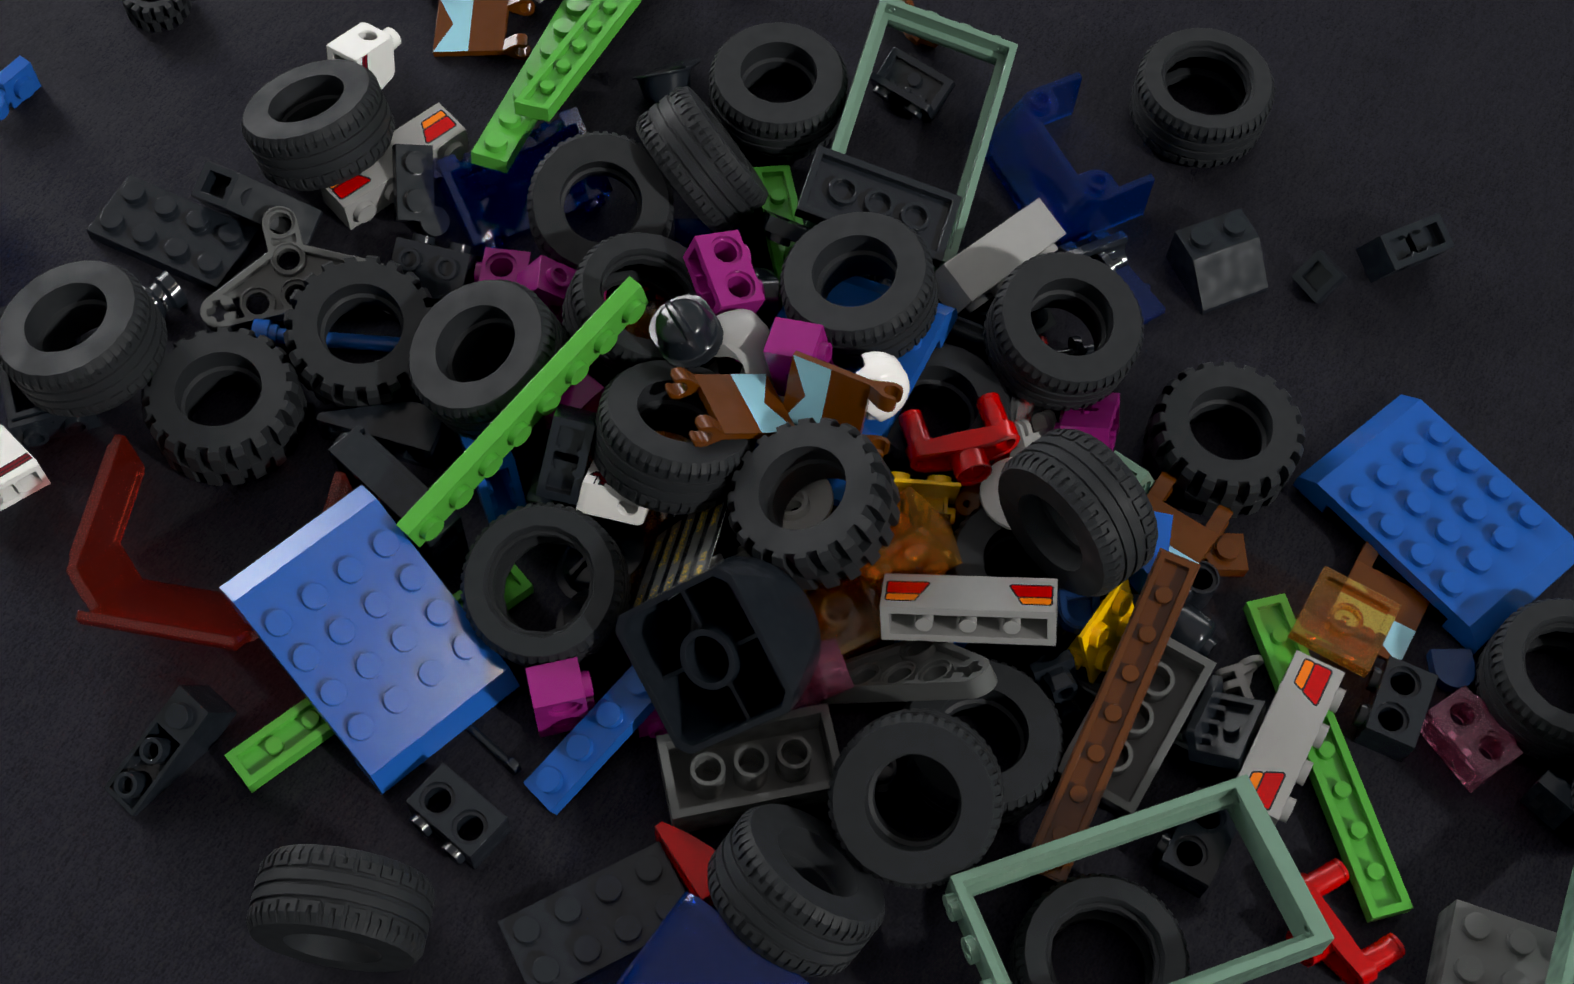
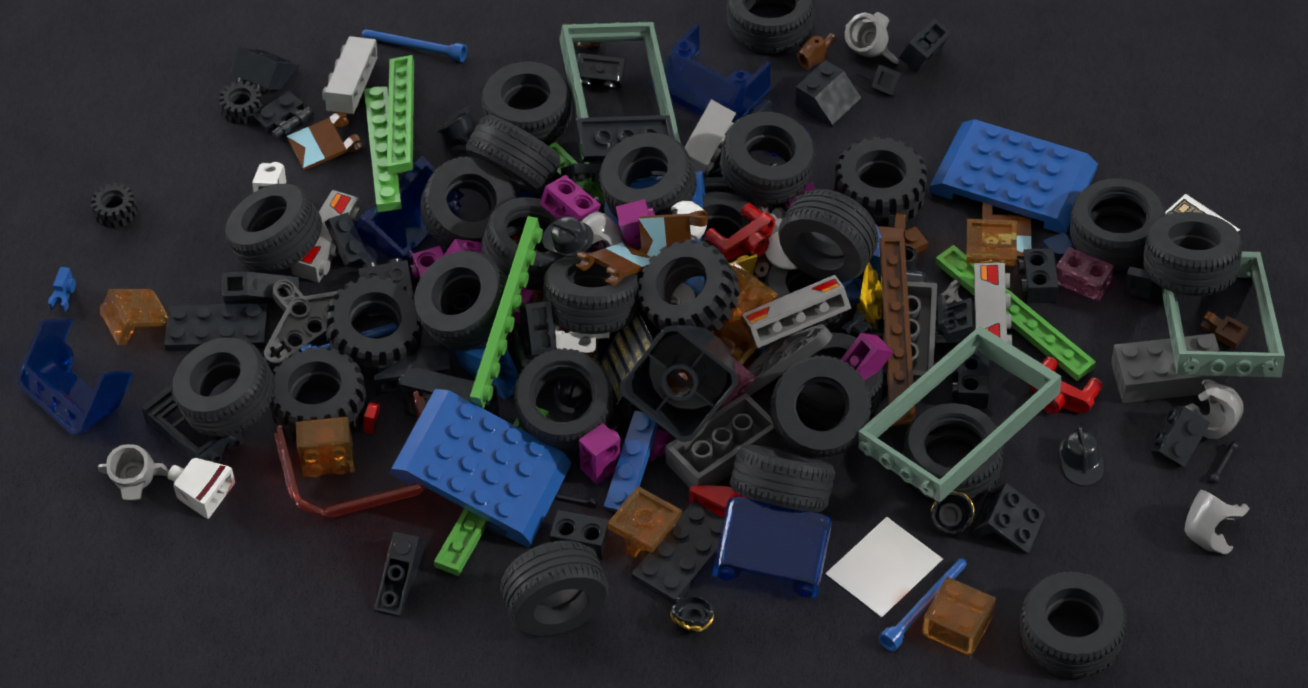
camera: 20 degrees left, 10 degrees down
none -> clear orange bracket [100,289,168,345]
none -> clear orange brick [296,417,355,477]
none -> red tile [363,403,380,434]
none -> clear orange bracket [608,486,682,557]
none -> reddish brown piece [797,33,837,70]
none -> magenta slope [841,333,893,380]
none -> light grey piece [845,12,898,64]

